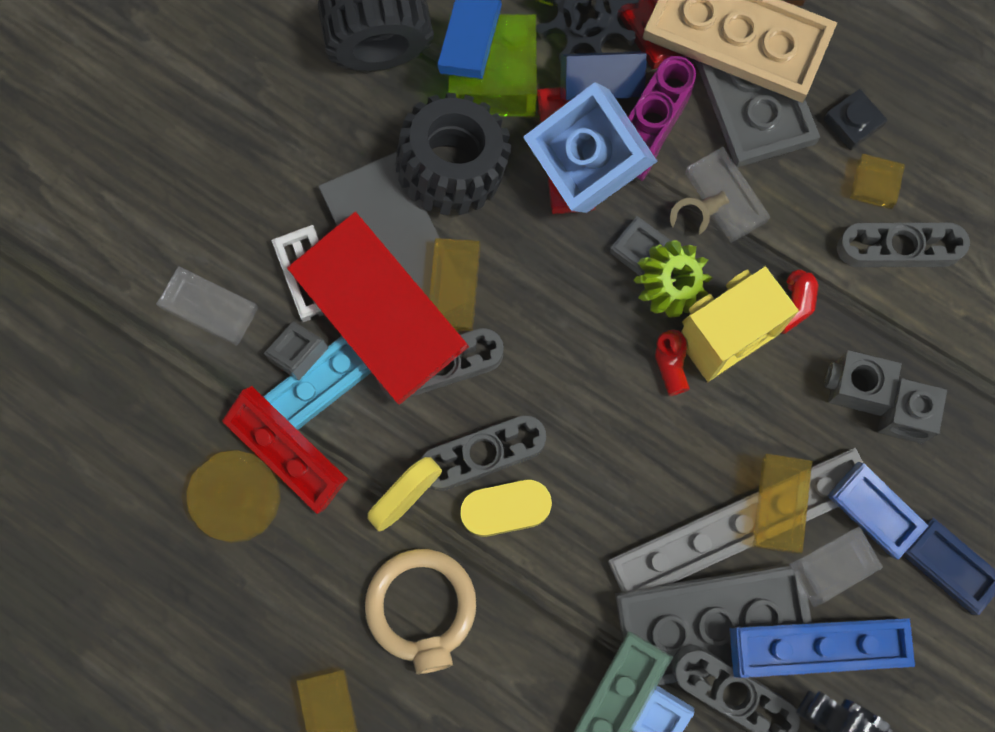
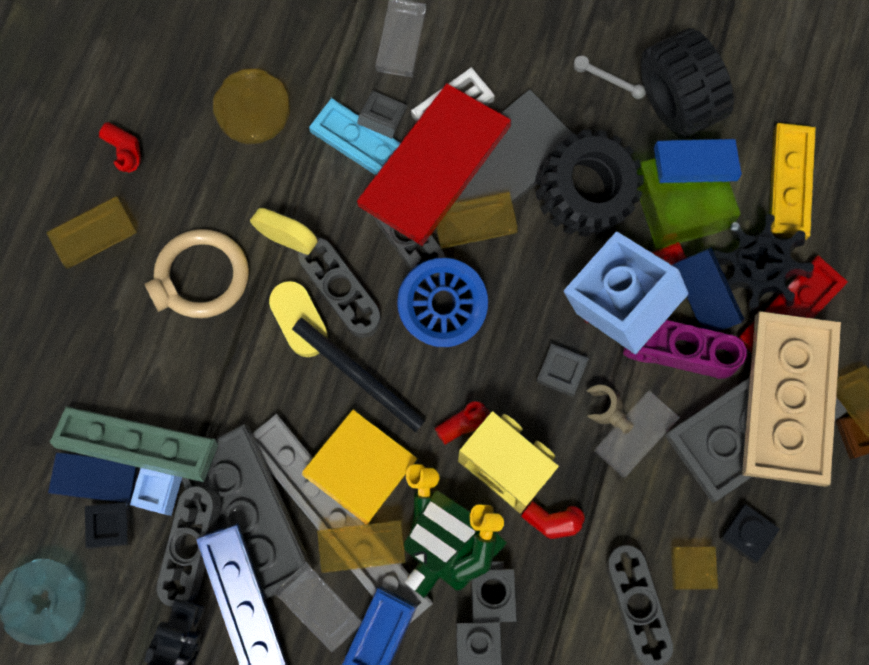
camera: 75 degrees right, 0 degrees up
red tile [222,386,348,514] -> none
lime gear [633,240,713,317] -> none
none -> red arm [99,122,141,173]
none -> black bar [292,318,426,433]
none -> yellow tile [302,410,418,525]
none -> blue wheel [397,258,488,347]
none -> torso [404,464,507,598]
none -> light grey hinge [574,55,646,99]

